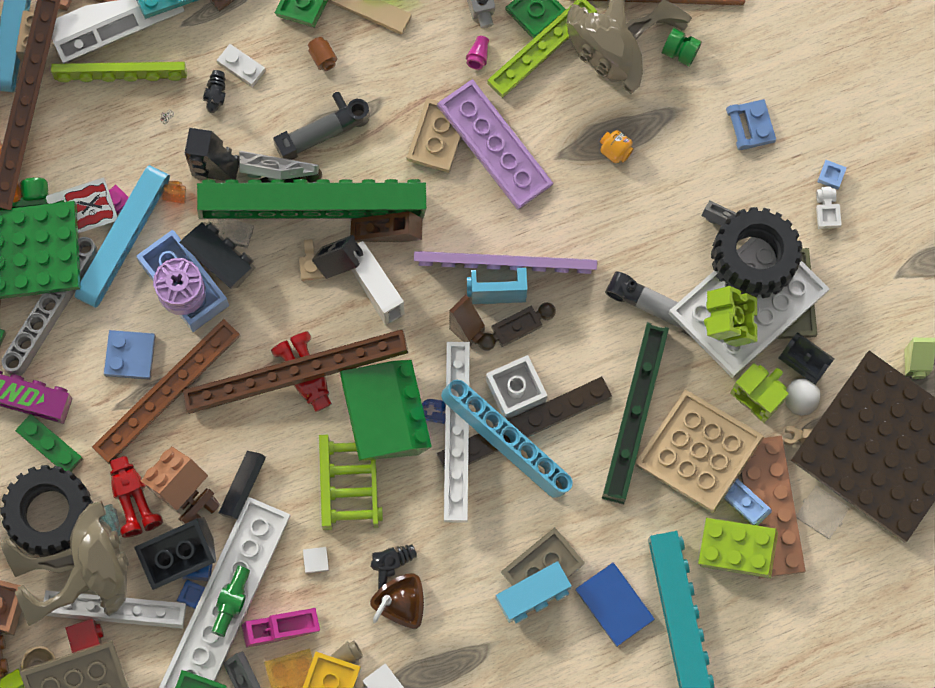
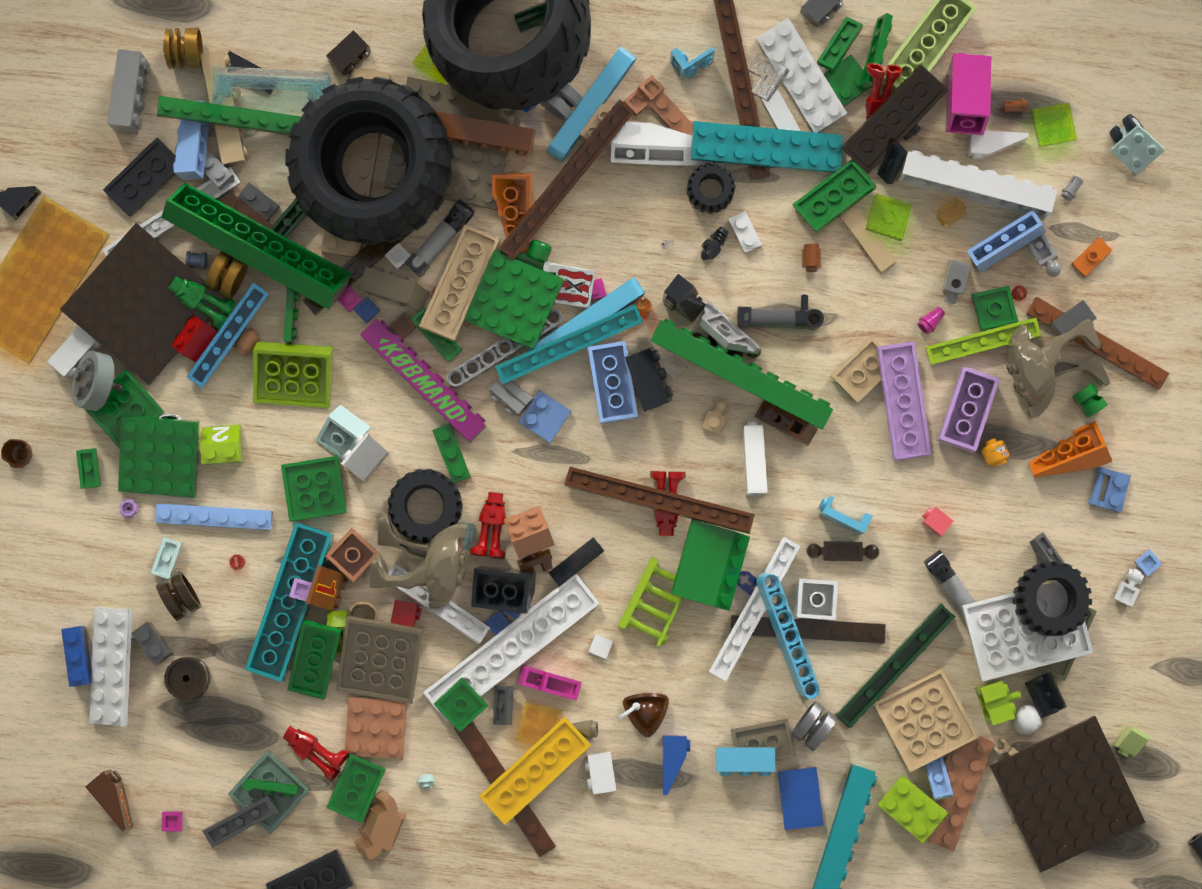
camera: 30 degrees right, 10 degrees up
lime plate [51,62,187,83] -> none
dark orange plate [92,319,240,464] -> none
lavender wheel [153,258,206,315] -> none
green pin [211,566,250,637] -> none
black hinge [312,235,363,279] -> none
black piece [370,544,417,589] -> none
lavender plate [414,251,597,274] -> none
reddish brown slope [449,294,485,346] -> none
lime brick [704,286,758,347] -> none
none -> light grey brick [489,377,533,416]
none -> teal plate [495,304,643,384]
none -> blue slope [663,736,690,795]
none -> black tyre [687,163,735,214]
none -> flat silver wheel [791,701,838,751]
none -> coral brick [921,507,954,537]
none -> lavender brick [936,366,1000,453]
none -> orange wedge [1029,421,1112,478]

